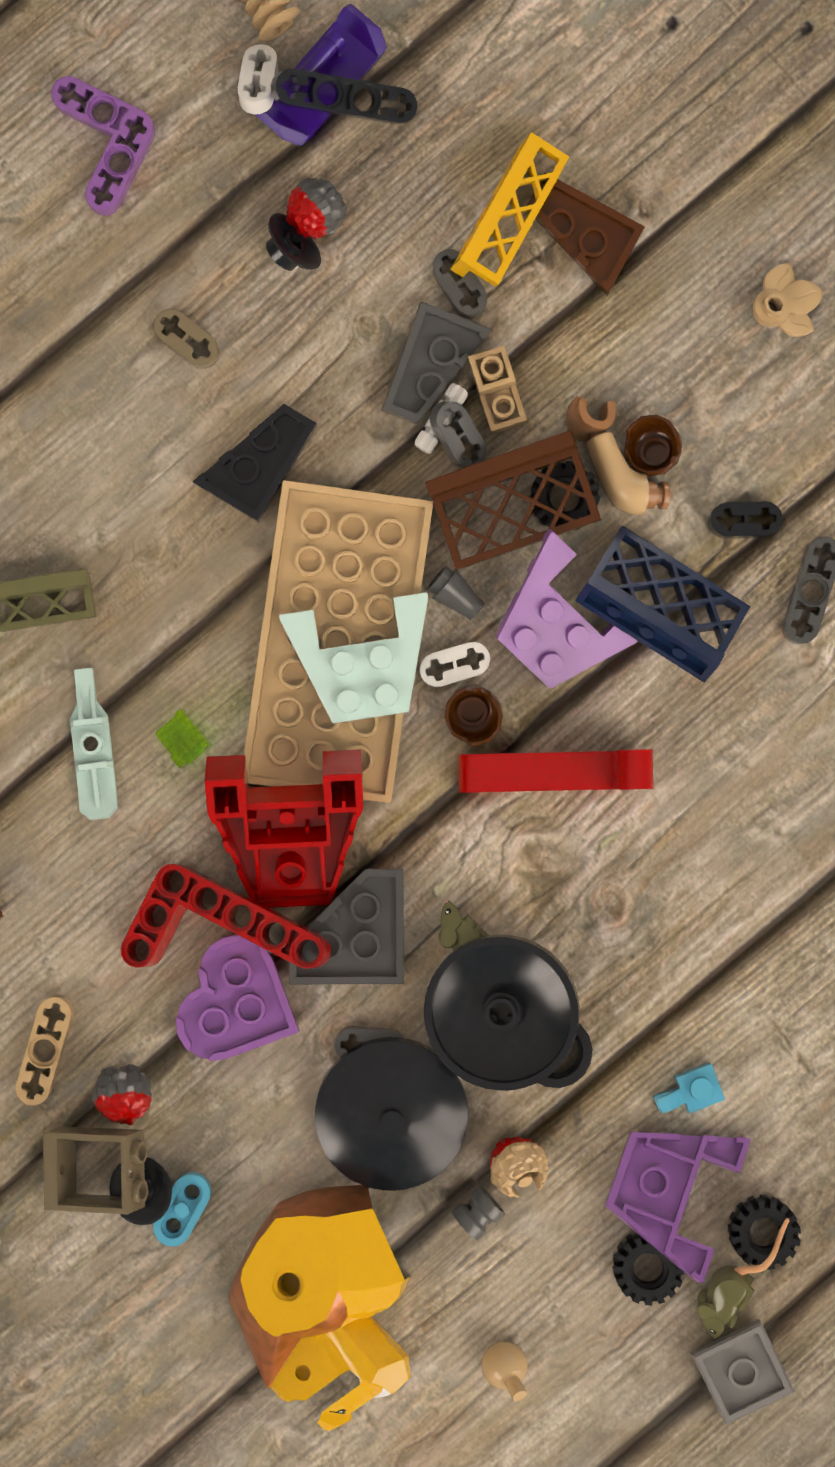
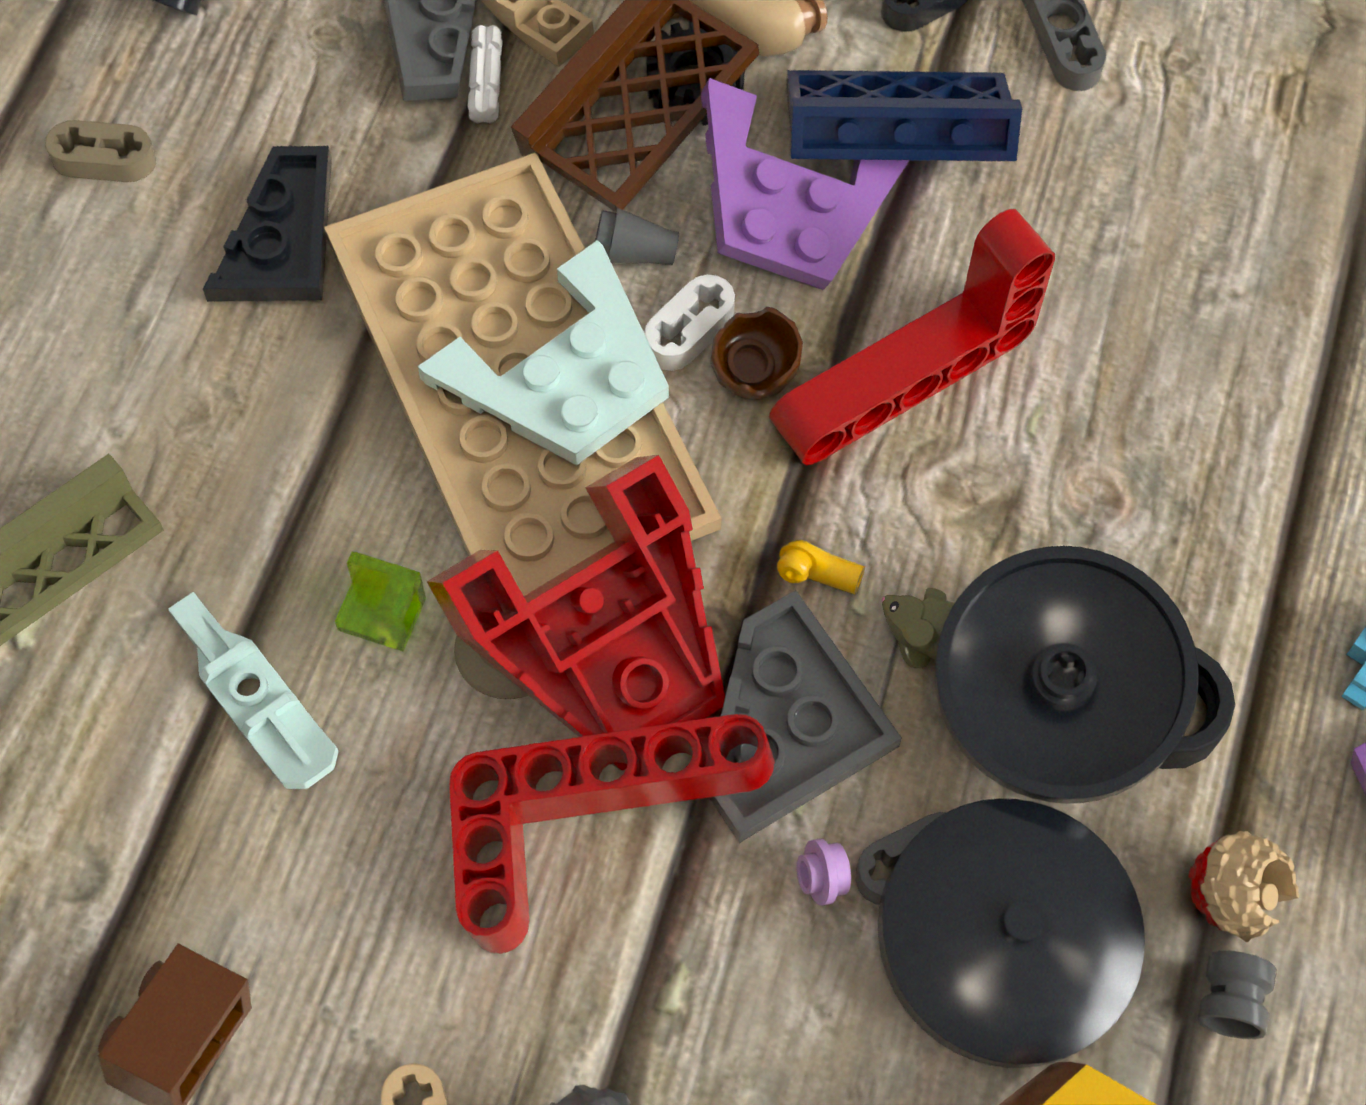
camera: 35 degrees left, 25 degrees down
medium lavender plate [176,935,300,1061] -> none
dark grey beam [430,401,487,468] -> none
none -> yellow arm [777,540,865,595]
none -> lavender plate [797,839,851,906]

